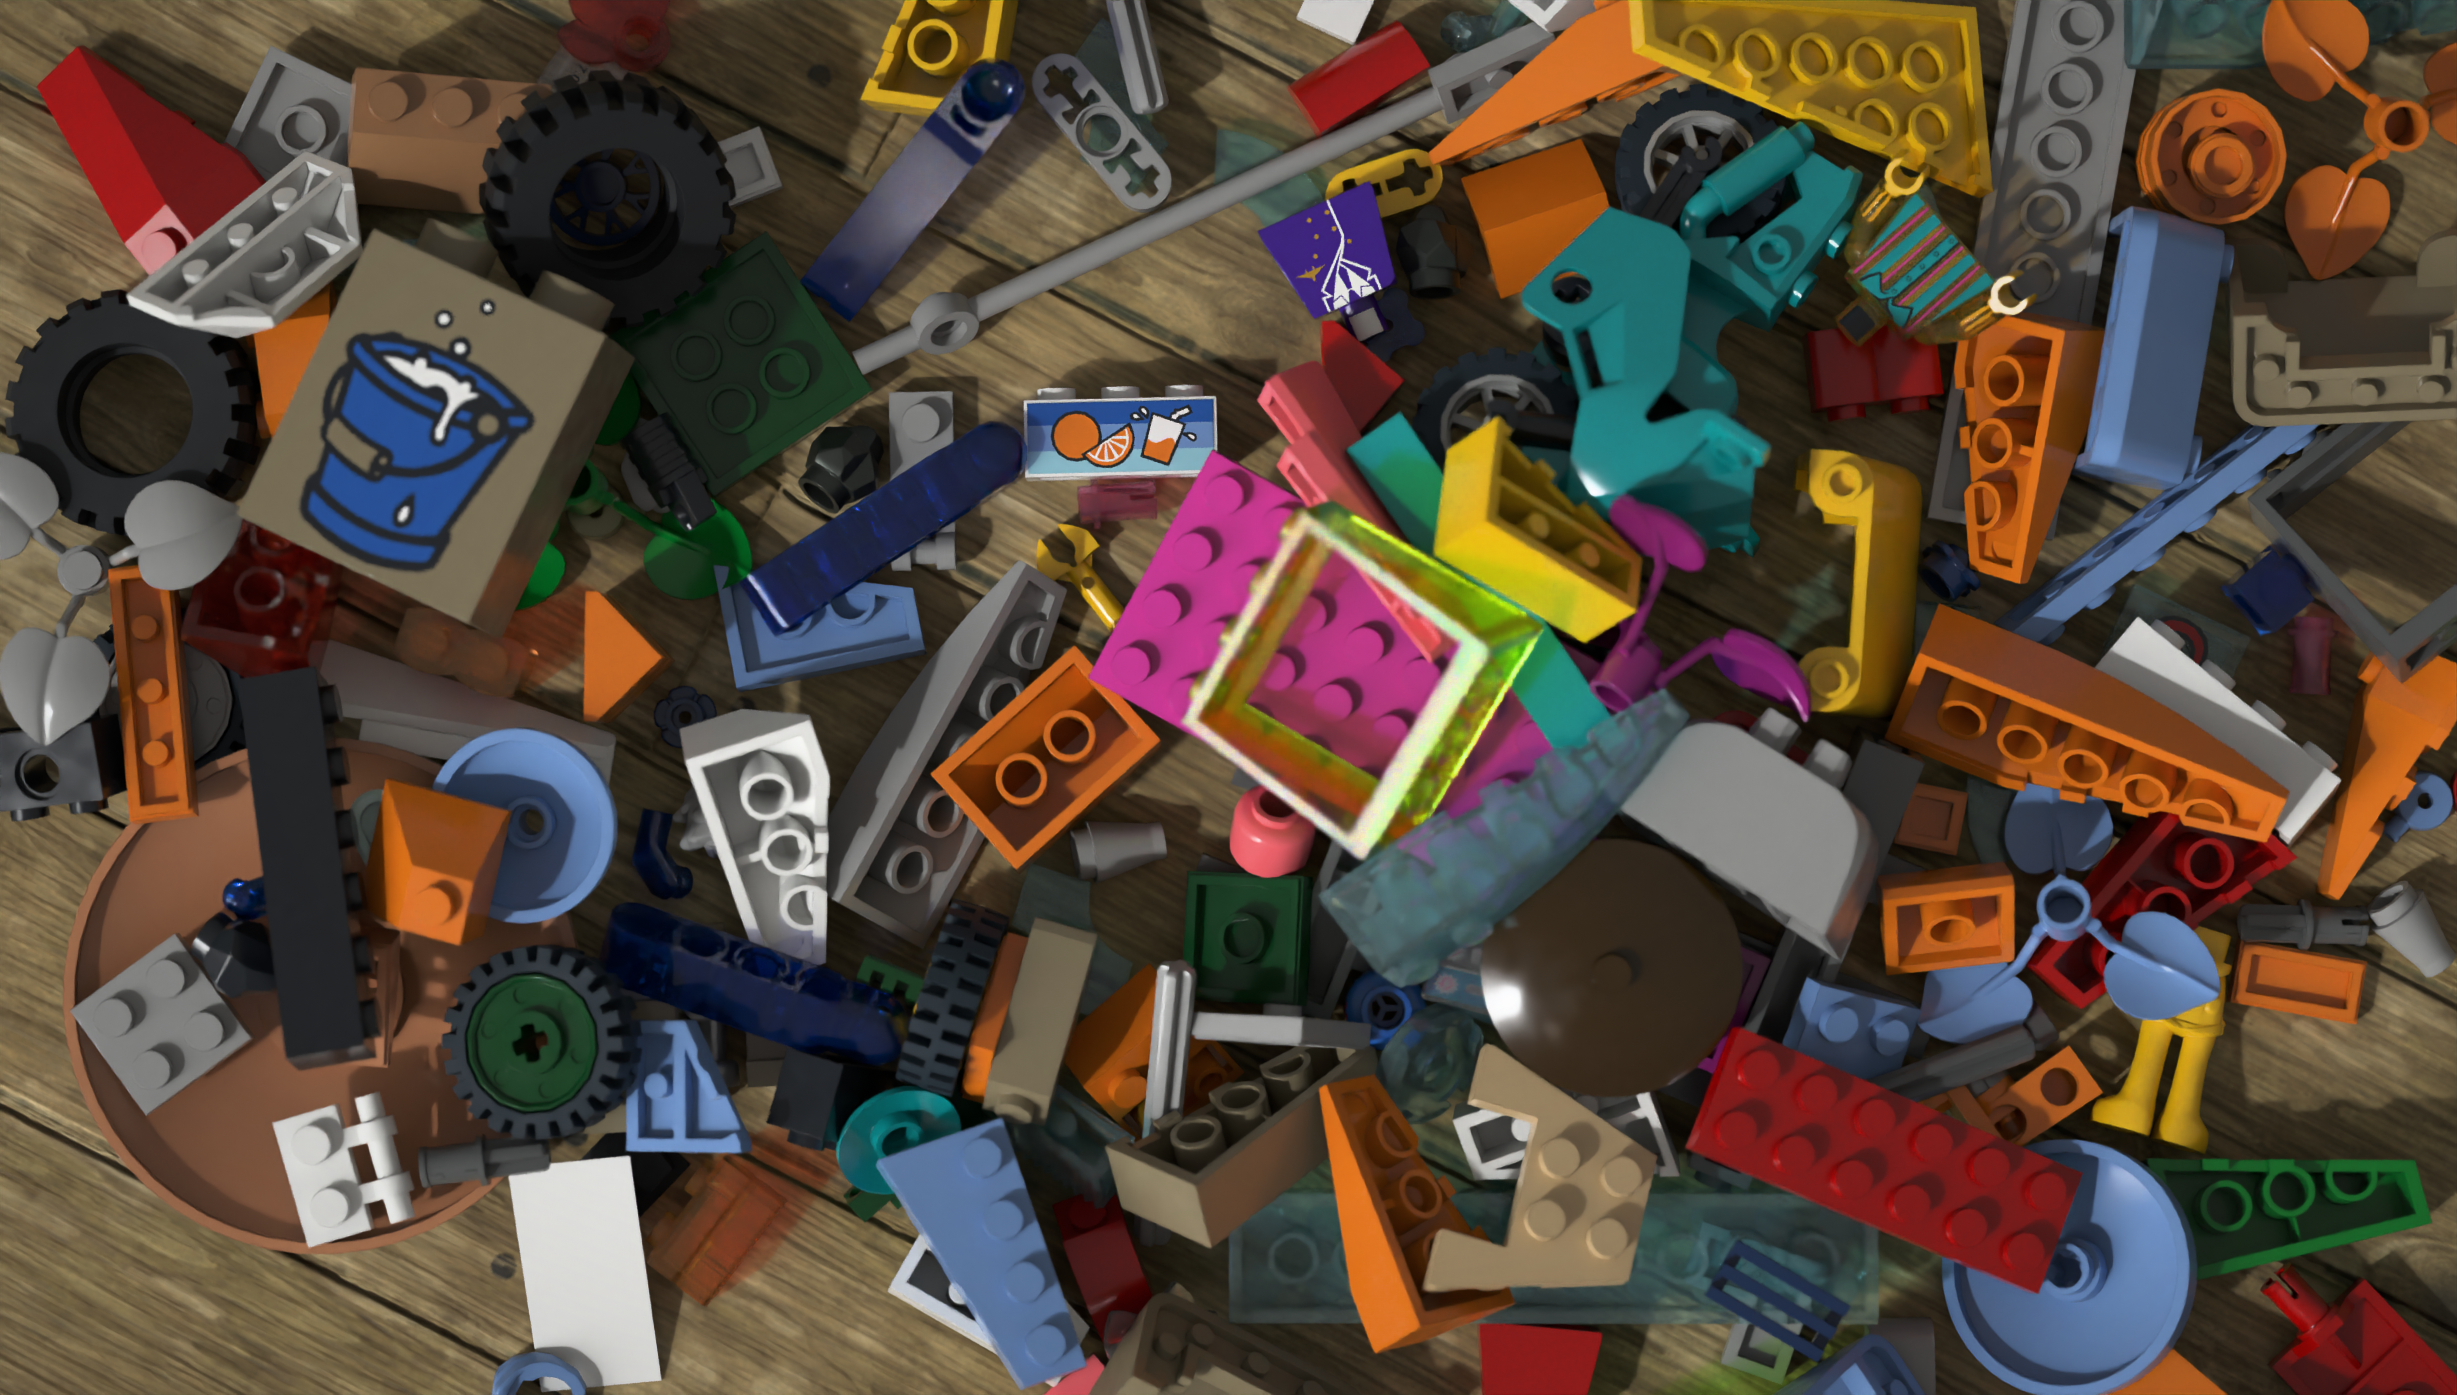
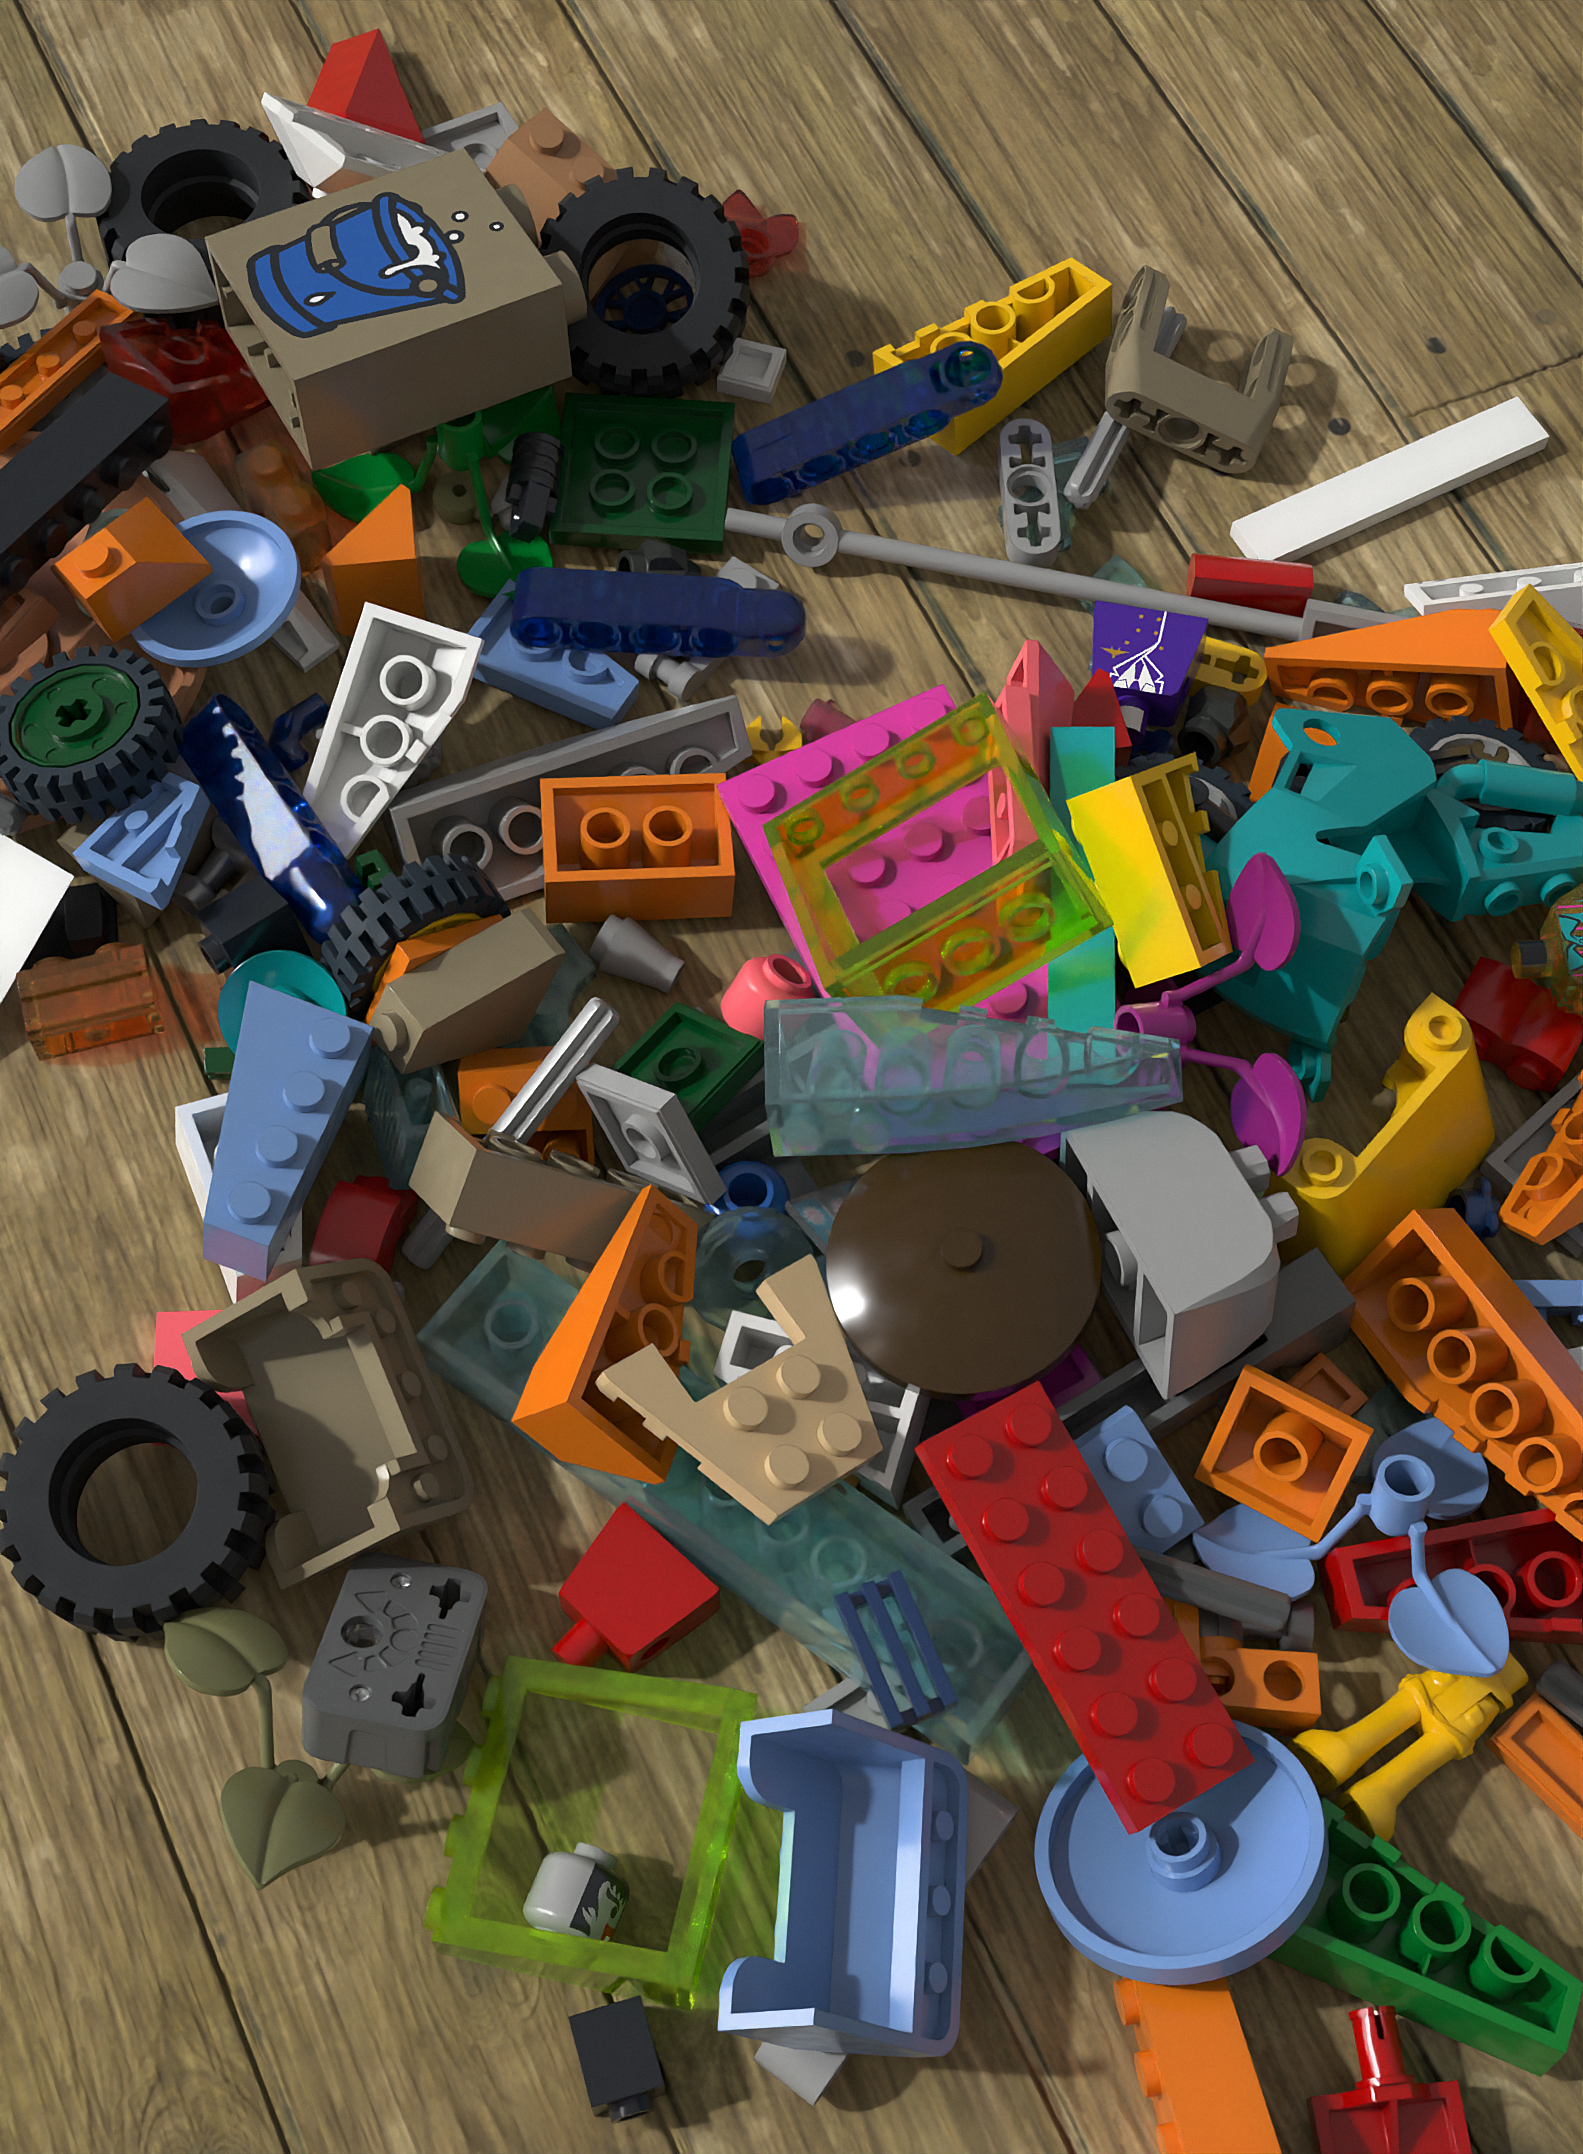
camera: 35 degrees right, 25 degrees down
brick [1024,385,1217,481] -> none

